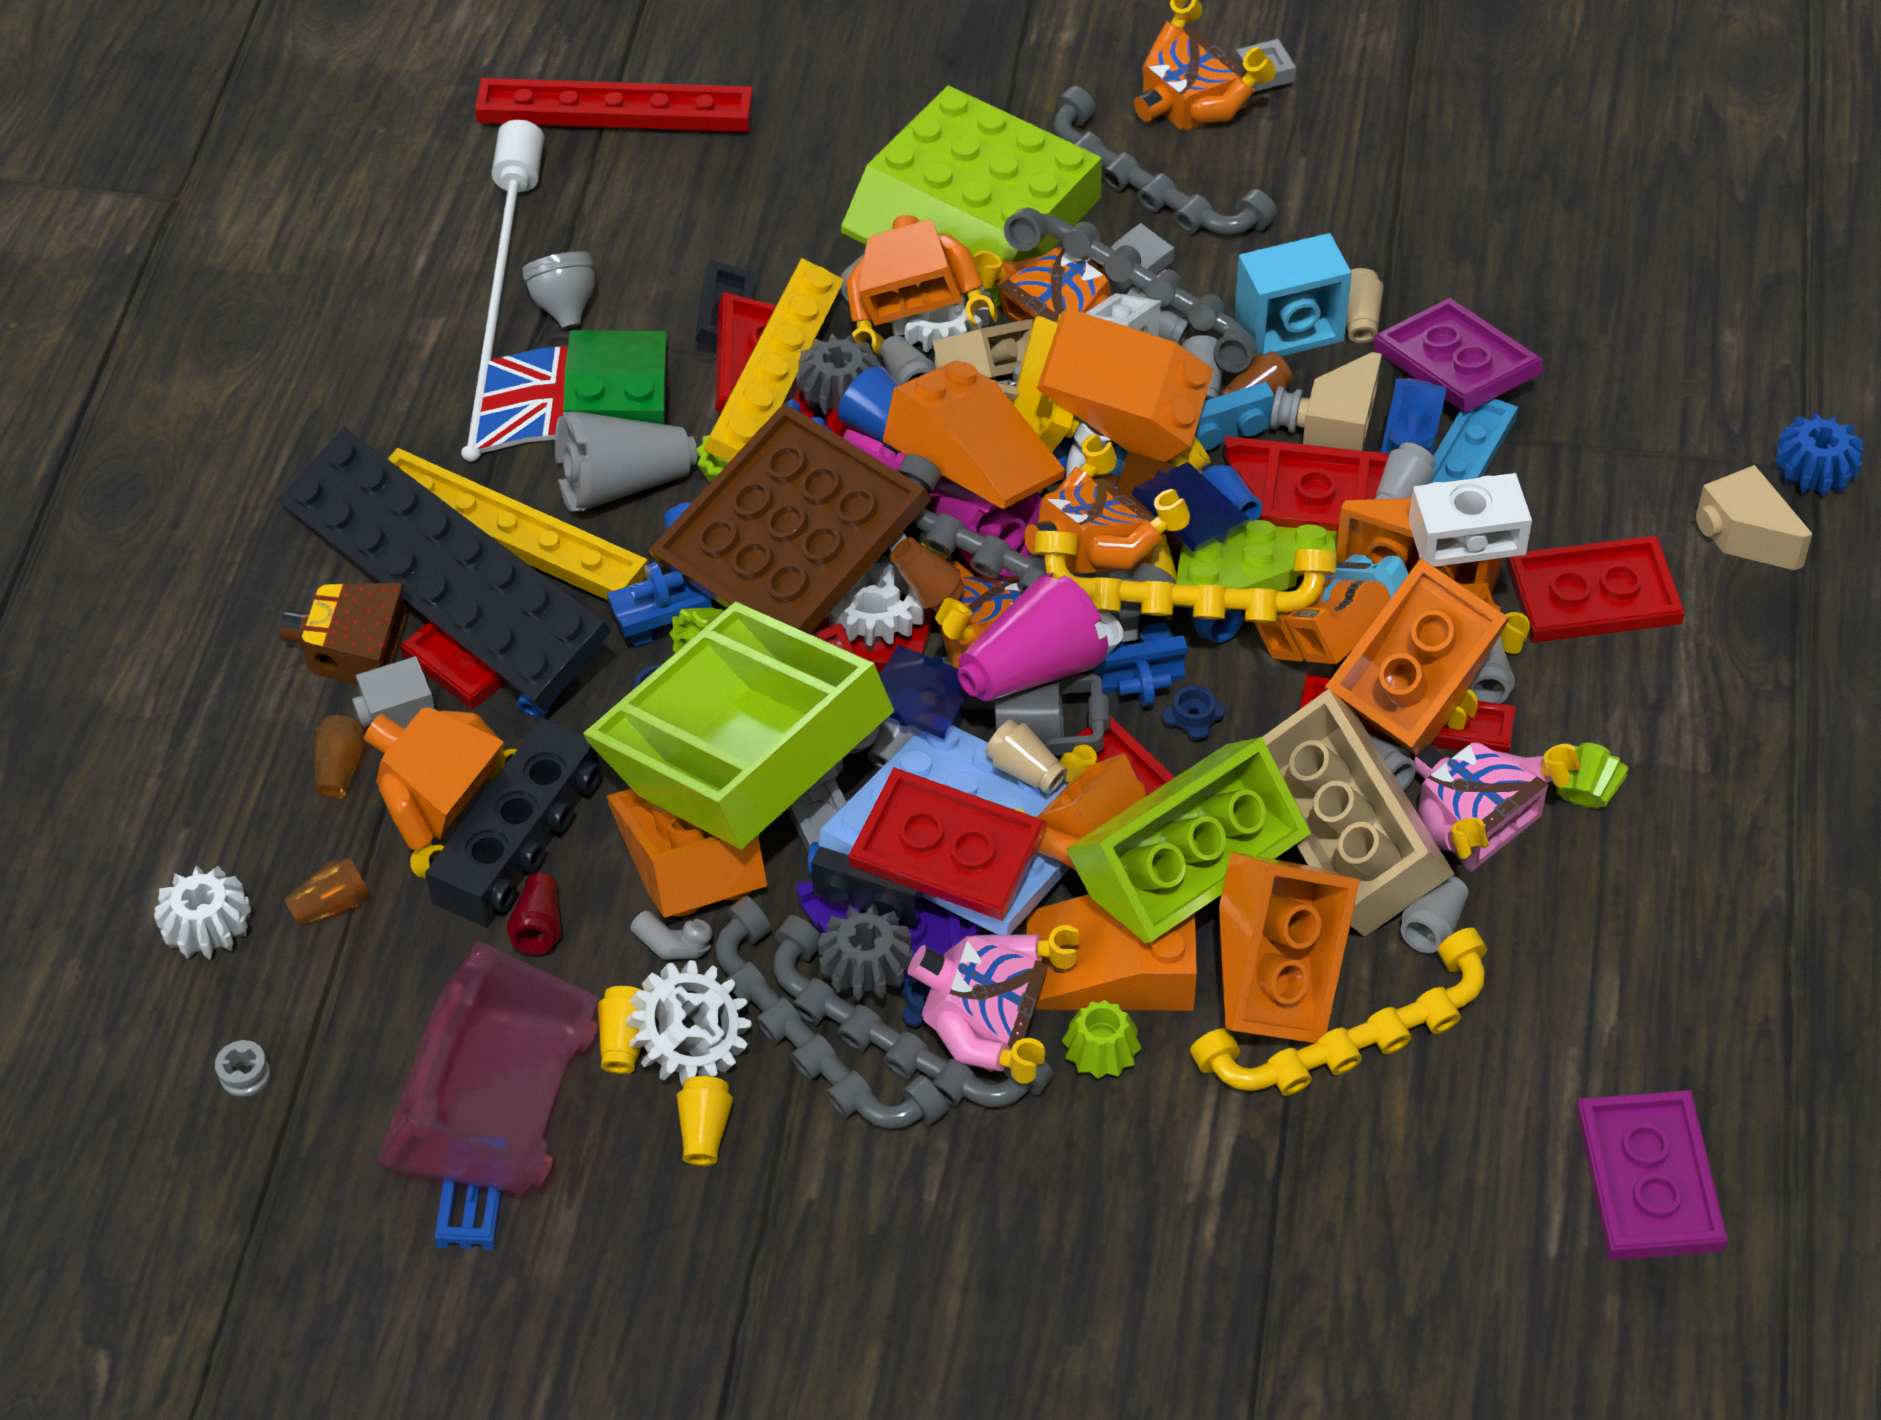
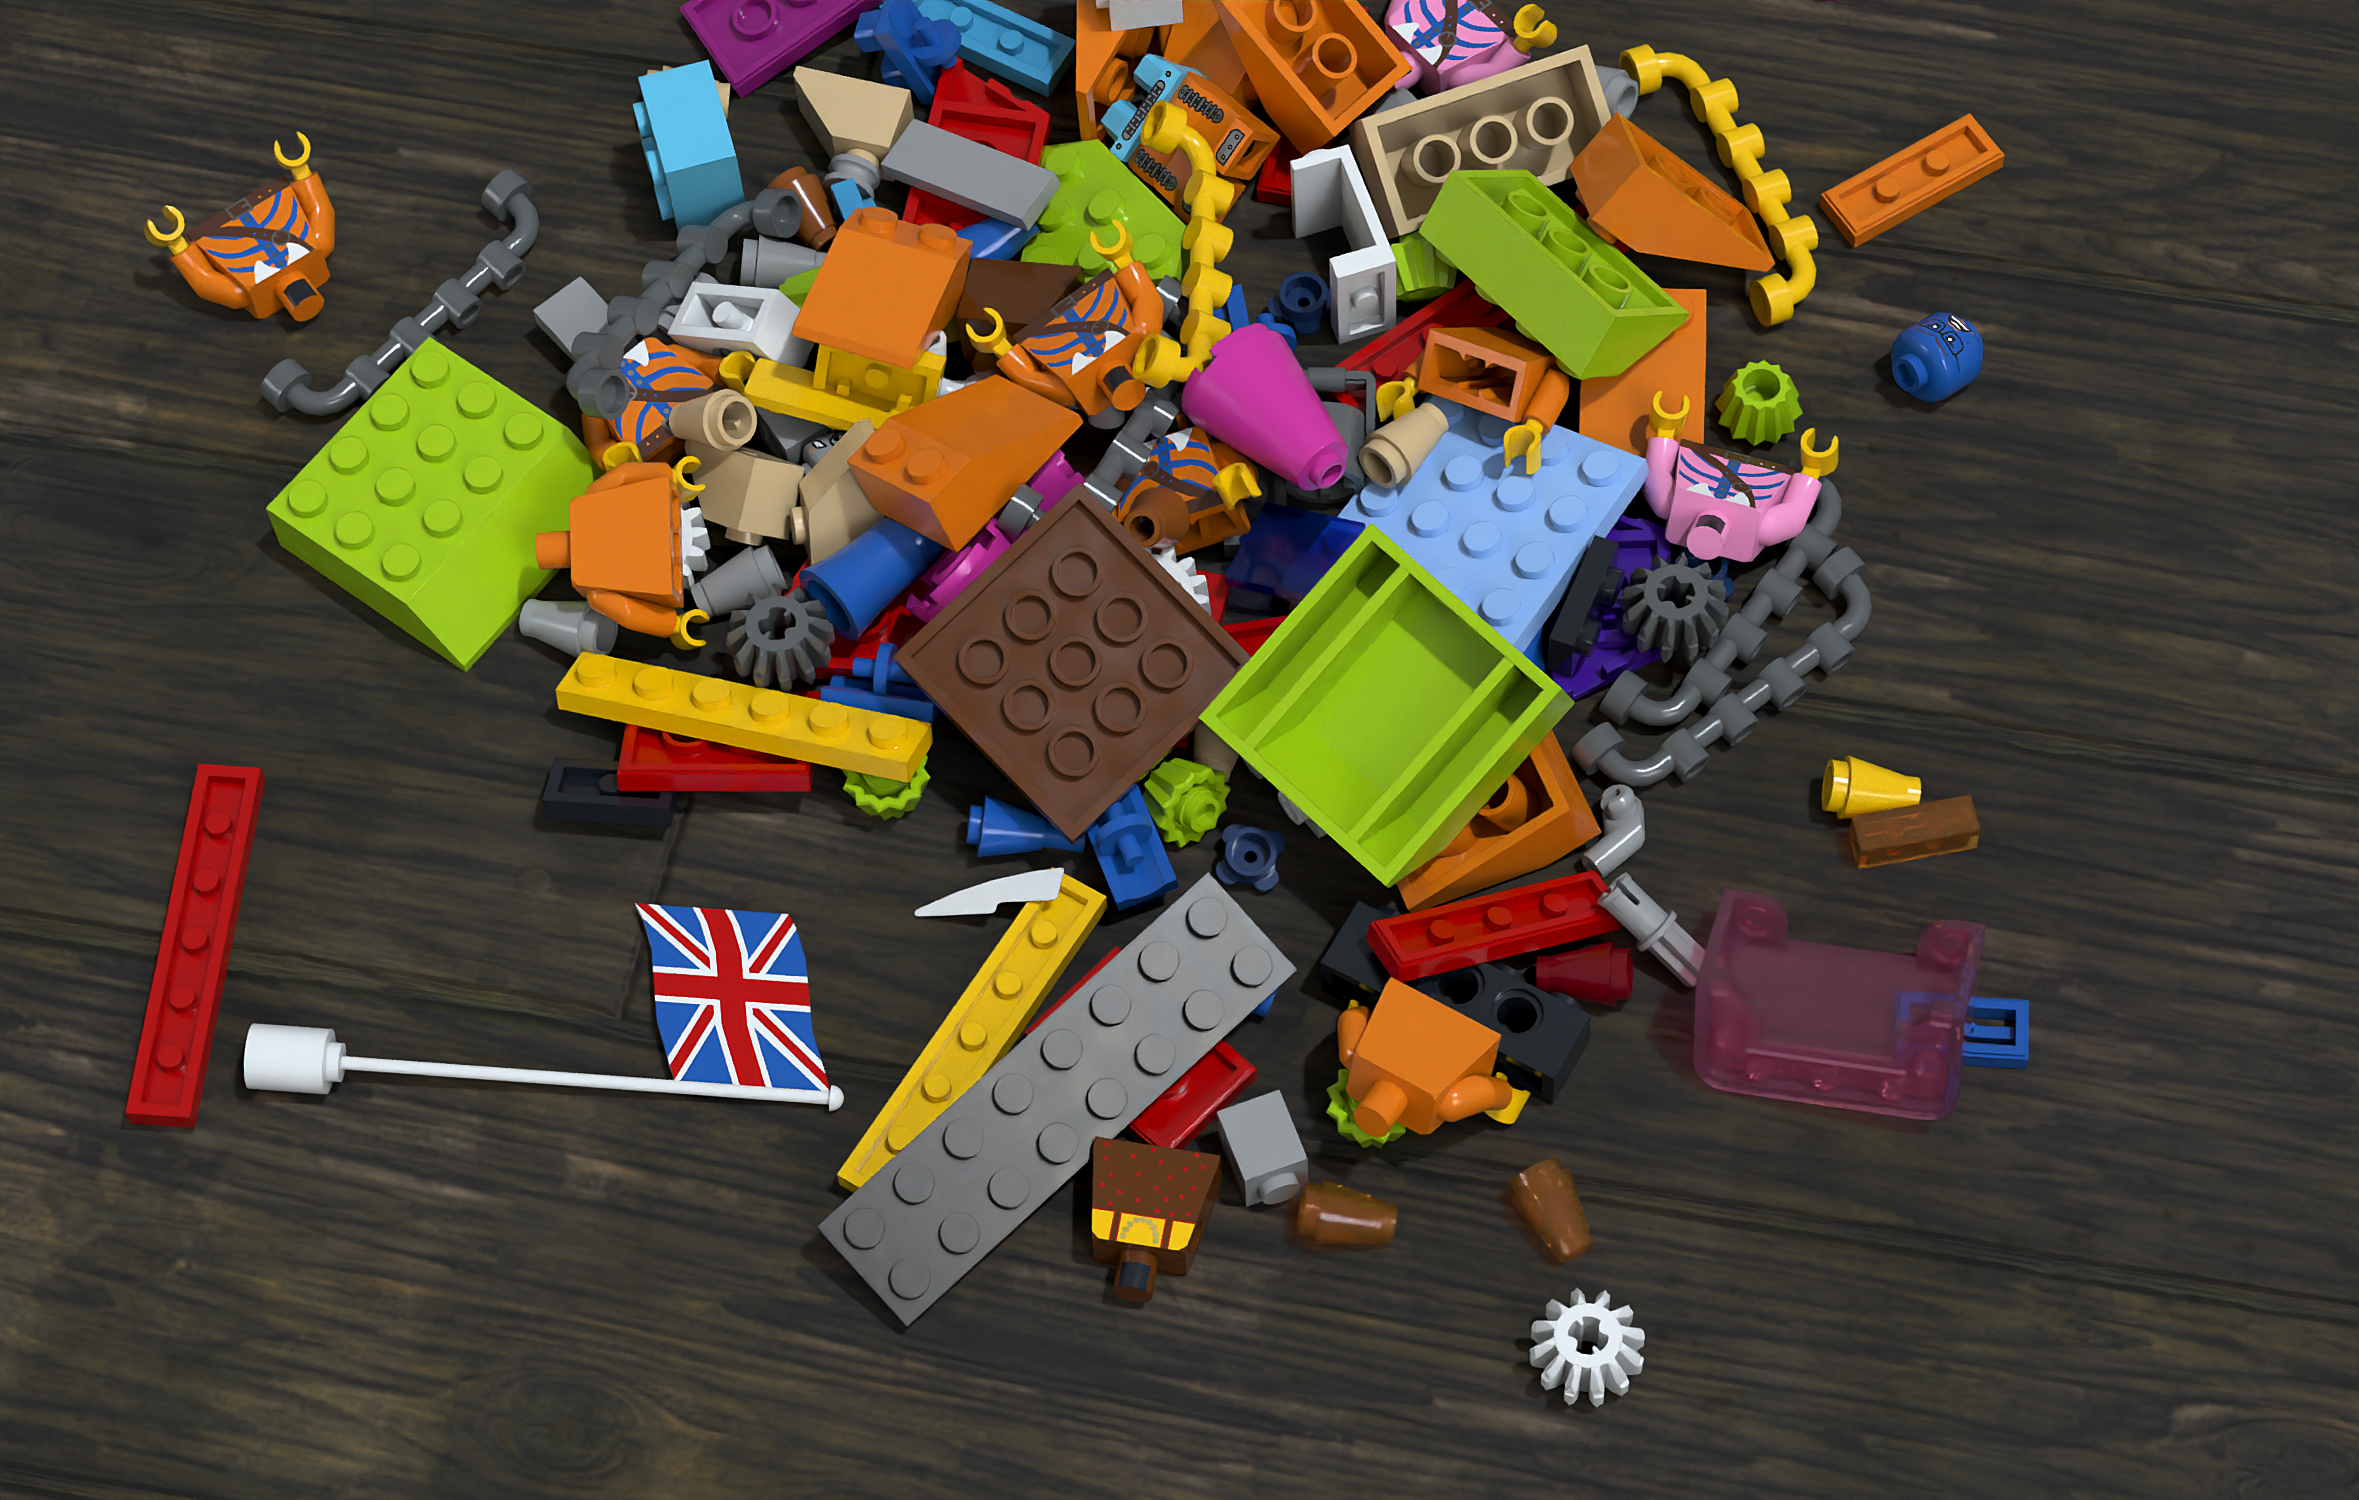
camera: 85 degrees left, 10 degrees up
light grey bush [215,1040,271,1097] -> none
light grey helmet [522,251,595,329] -> none
light grey cone [555,411,697,511] -> none
green slope [563,330,667,425] -> none
yellow cone [597,986,643,1074] -> none
white gear [626,960,751,1086] -> none
red tile [848,767,1047,921] -> none
clear blue piece [1132,461,1250,552] -> none
light grey plate [1236,39,1296,91] -> none
light grey cone [1375,442,1436,499] -> none
none -> tan cone [669,389,757,452]
none -> light grey tile [881,118,1061,231]
none -> white sticker [915,868,1064,917]
none -> white panel [1290,144,1396,344]
none -> red tile [1366,870,1623,982]
none -> light grey axle [1597,872,1714,987]
none -> orange tile [1819,113,2005,248]
none -> clear orange piece [1849,795,1980,869]
none -> blue head [1891,312,1984,403]

